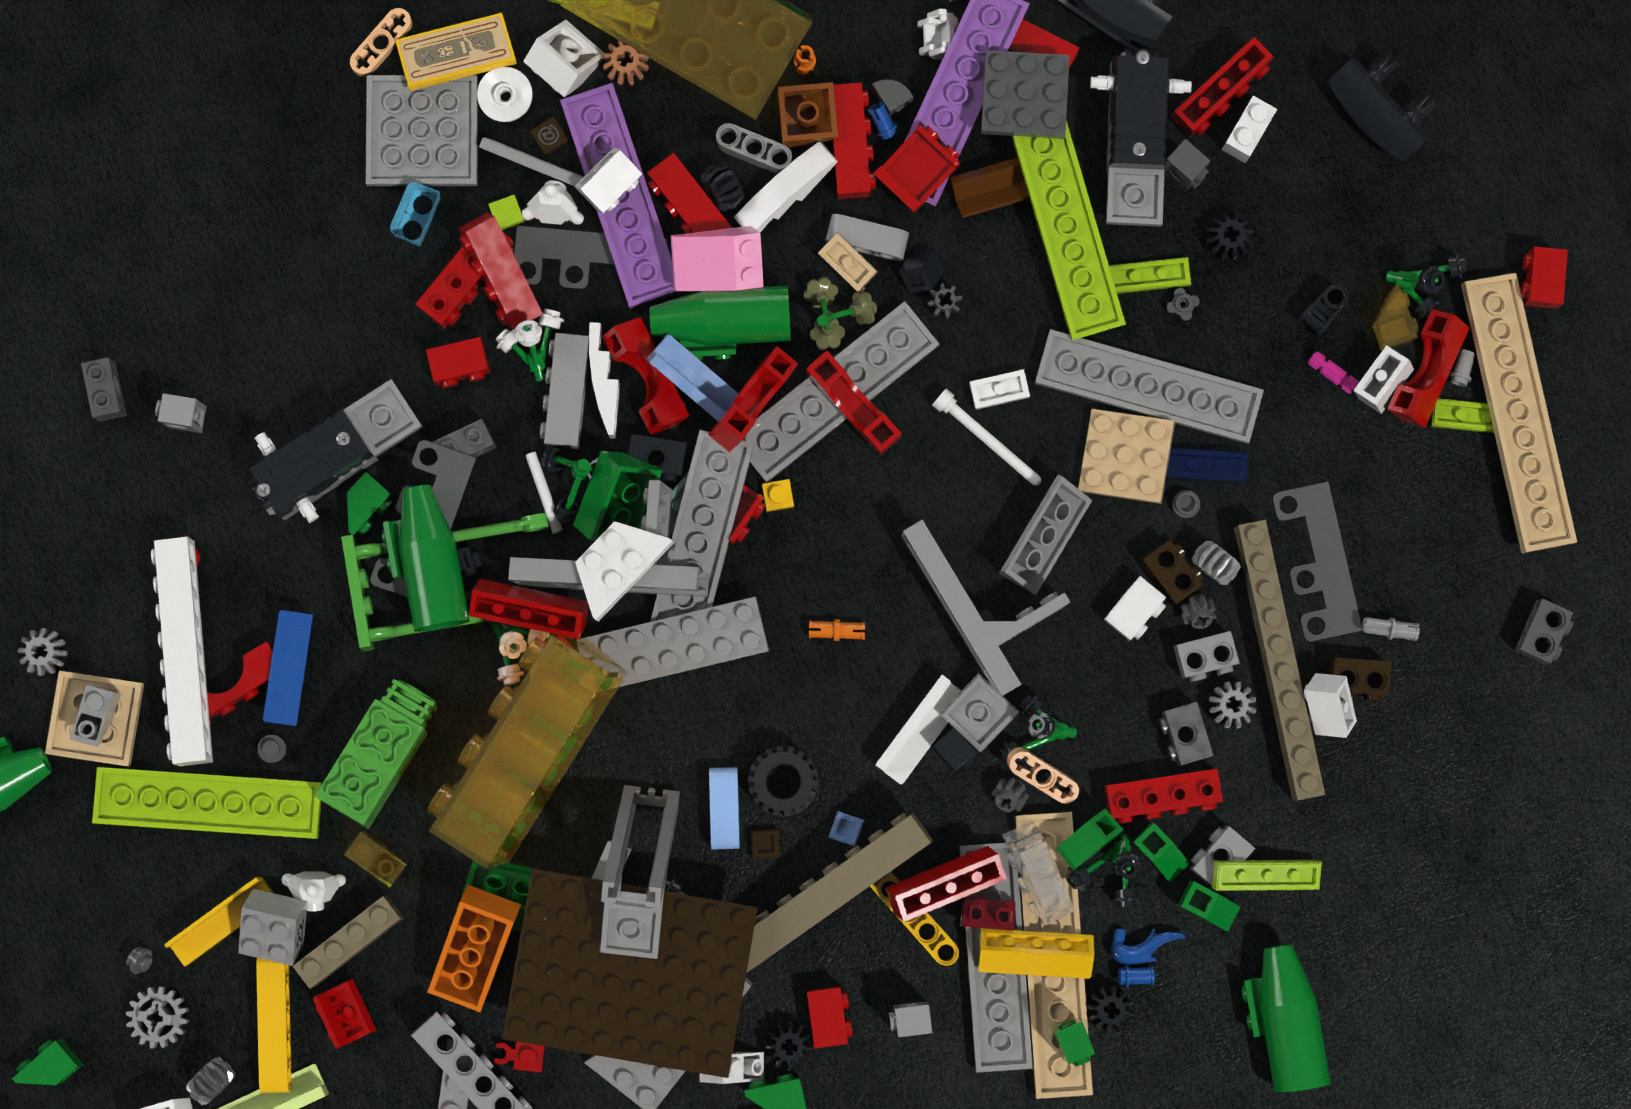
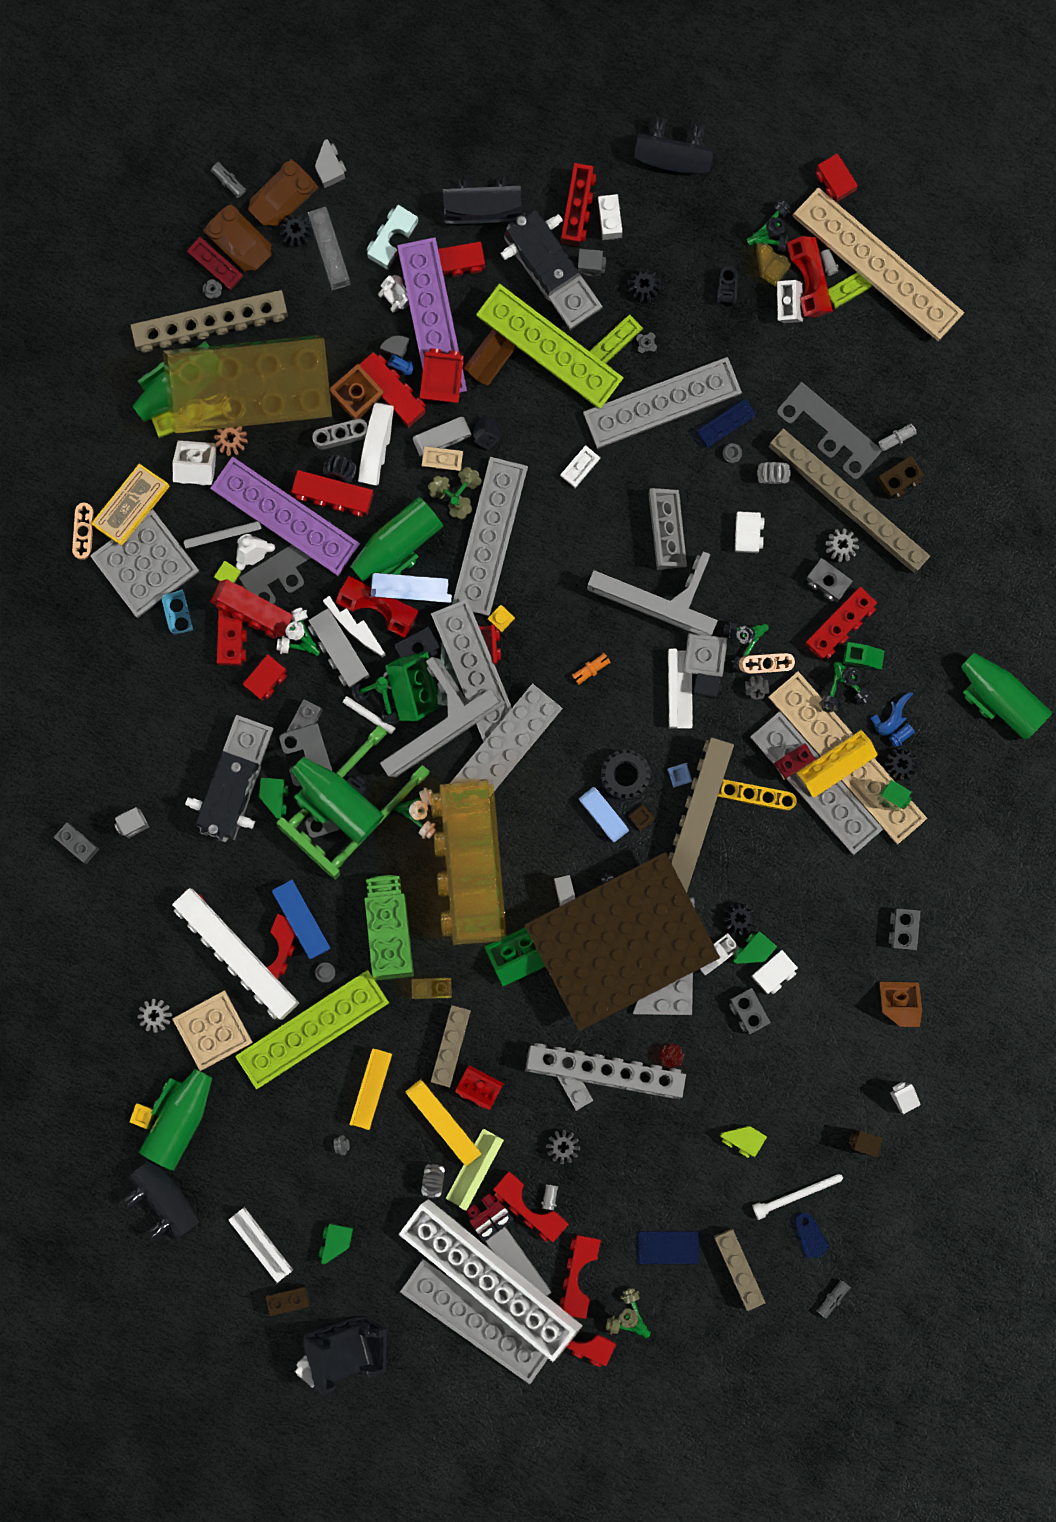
camera: 35 degrees left, 0 degrees up
light grey slope [70,685,121,747] -> none
light grey gear [126,986,189,1048] -> none
light grey brick [238,889,307,966] -> none
white rock [281,871,346,911] -> none
orange brick [427,885,521,1012] -> none
red brick [469,579,589,639] -> none
white dish [477,67,532,122] -> none
red plate [494,1042,545,1073] -> none
dark brown tile [530,117,569,156] -> none
white brick [574,148,642,213] -> none
white wing [575,521,674,621] -> none
light grey piece [600,785,680,959] -> none
bright pink slope [671,226,764,291] -> none
red arch [708,346,798,452] -> none
orange pin [794,45,816,76] -> none
red arch [806,351,902,456] -> none
red brick [807,986,853,1049] -> none
red brick [886,846,1007,922] -> none
light grey brick [889,1001,932,1037] -> none
dark grey gear [927,283,962,319] -> none
white piece [932,388,1041,486] -> none
dark grey plate [981,50,1070,139] -> none
clear wedge [1002,821,1075,925] -> none
green slope [1056,808,1123,870] -> none
tan plate [1078,409,1175,504] -> none
dark brown brick [1140,540,1203,606] -> none
light grey brick [1174,631,1240,682] -> none
green slope [1177,881,1240,932] -> none
dark grey gear [1181,594,1216,629] -> none
light grey brick [1190,826,1255,891] -> none
lime tile [1212,860,1322,891] -> none
white brick [1304,673,1357,738] -> none
dark pink axle [1308,351,1359,394] -> none
dark grey brick [1514,599,1574,665] -> none

